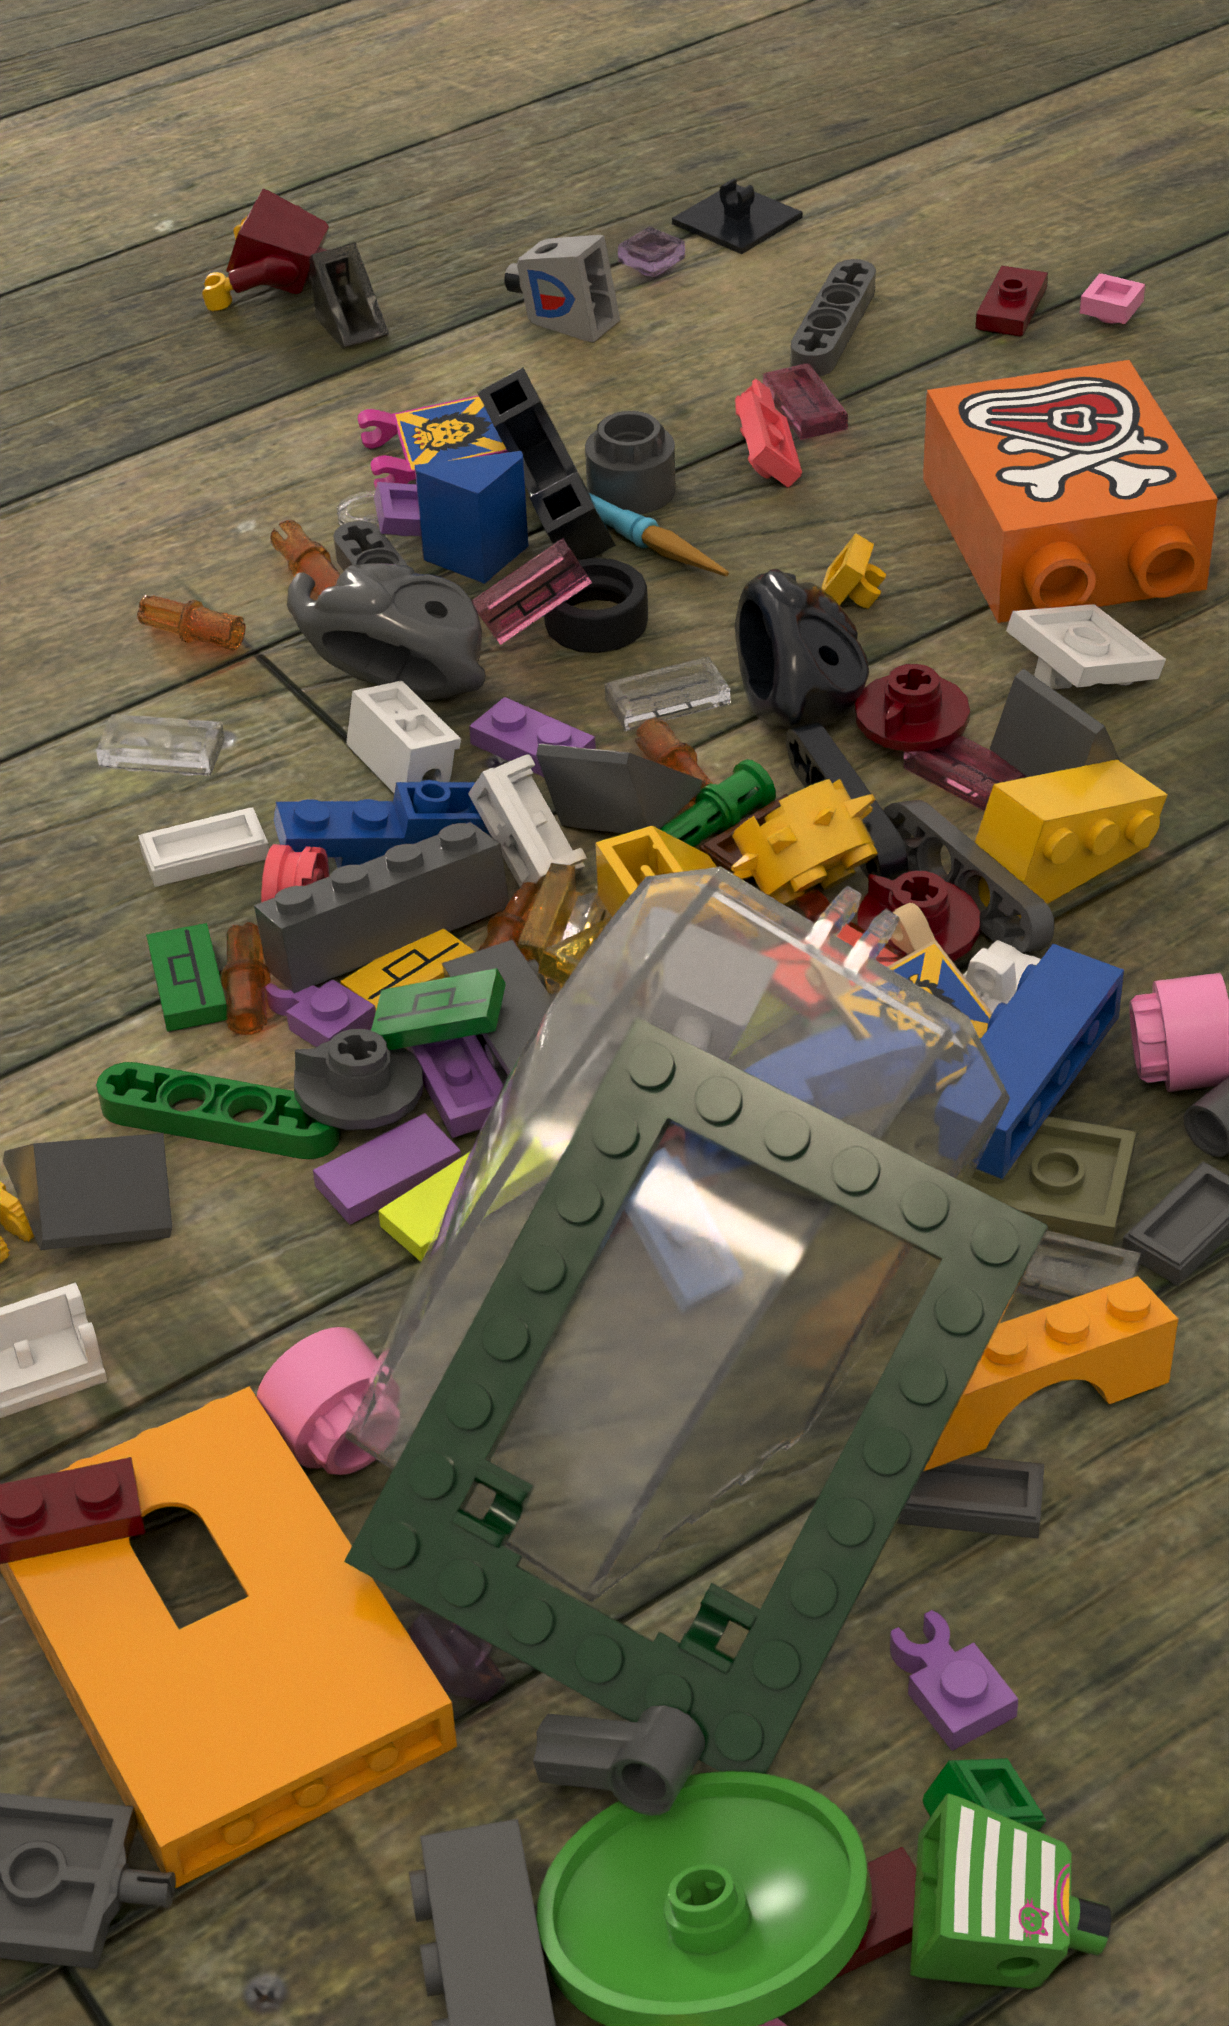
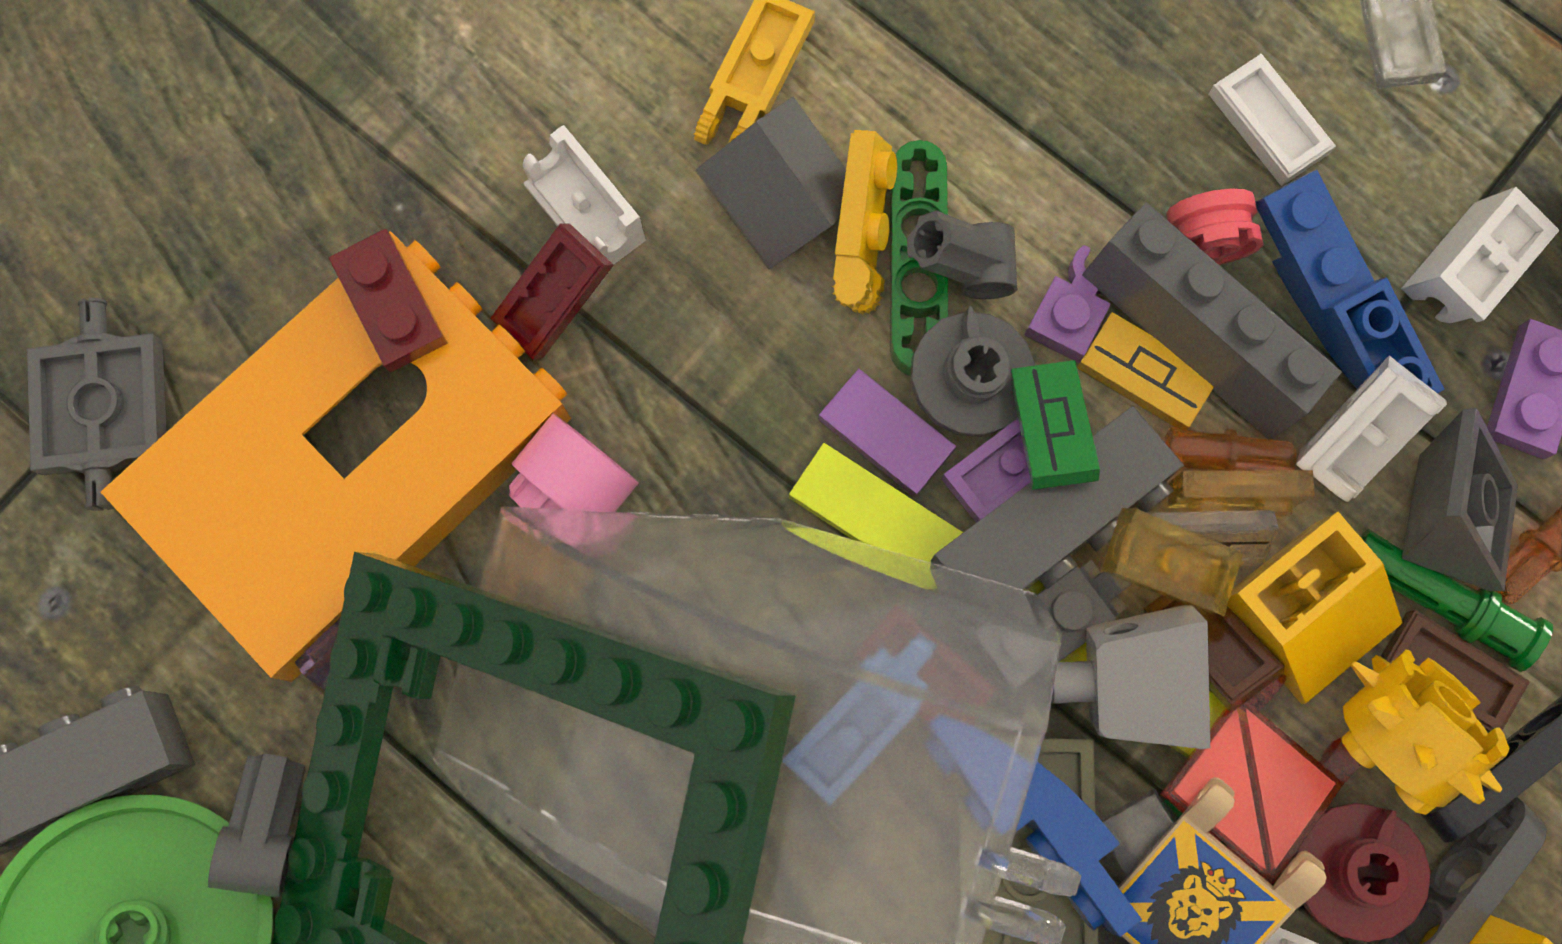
camera: 75 degrees right, 35 degrees up
green tile [146,923,229,1032] -> none
clear orange axle [221,922,271,1035] -> none
none -> dark red plate [490,223,614,360]
none -> yellow hinge [832,130,897,315]
none -> dark grey piece [907,211,1018,299]

